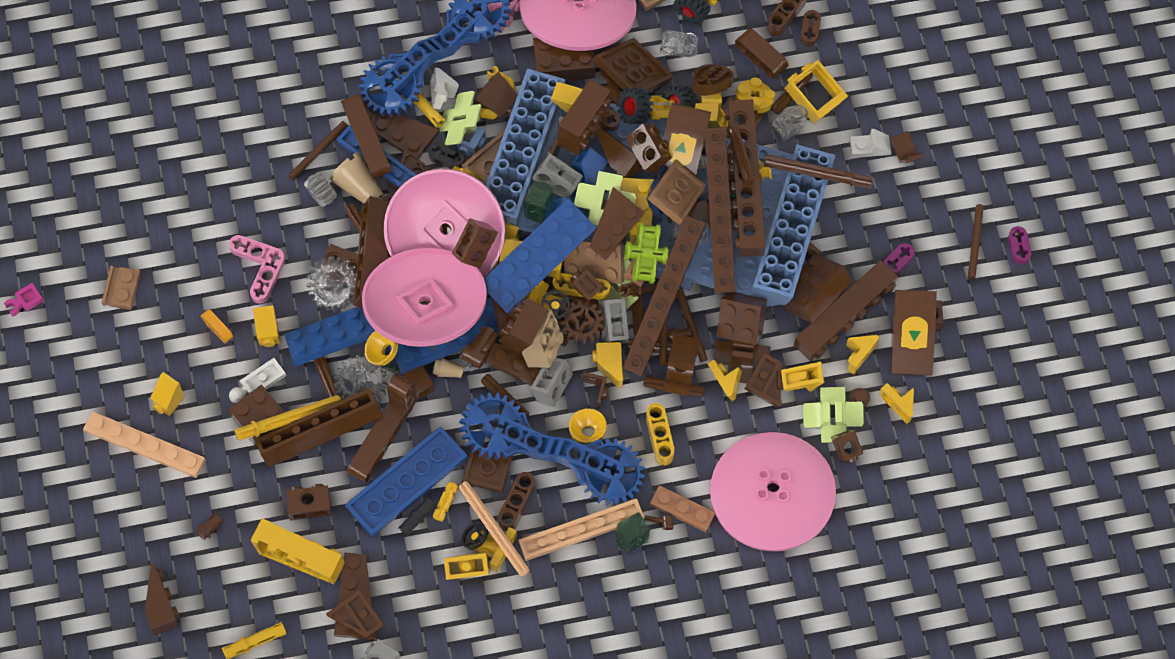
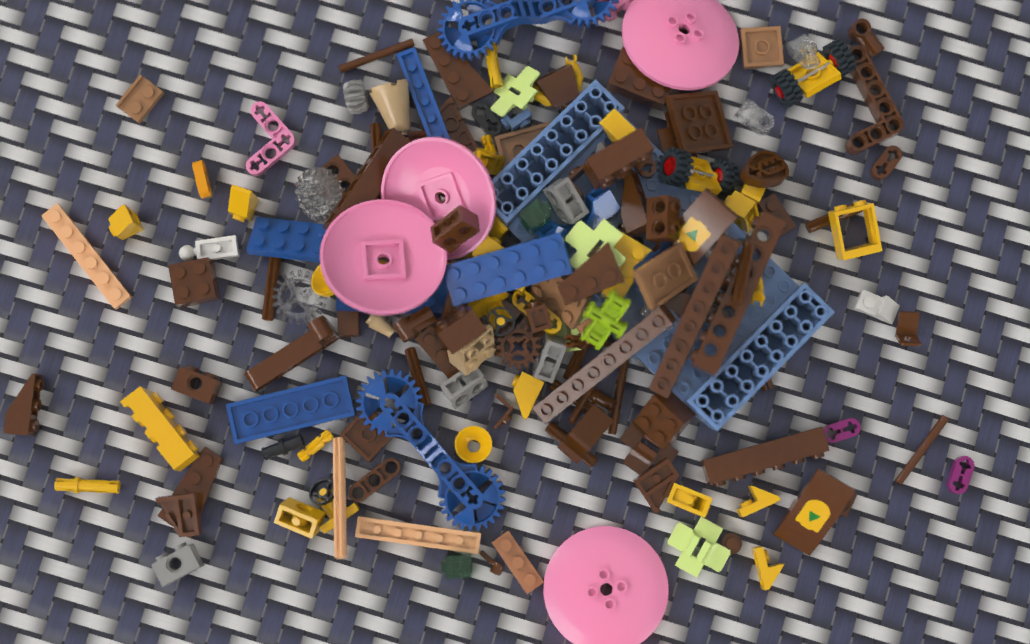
camera: 30 degrees right, 15 degrees up
dark pink plate [4,283,44,316] -> none
reddish brown pin [196,513,223,540] -> none
yellow axle [234,395,341,441] -> none
reddish brown brick [255,388,383,468] -> none
reddish brown beam [341,93,392,179] -> none
white slope [430,67,459,109] -> none
yellow beam [646,403,674,465] -> none
yellow slope [707,360,742,401] -> none
reddish brown beam [735,28,789,79] -> none
yellow plate [735,78,775,113] -> none
reddish brown axle [764,155,873,188] -> none
clear piece [770,105,808,141] -> none
reddish brown brick [782,253,851,324] -> none
reddish brown brick [831,429,864,463] -> none

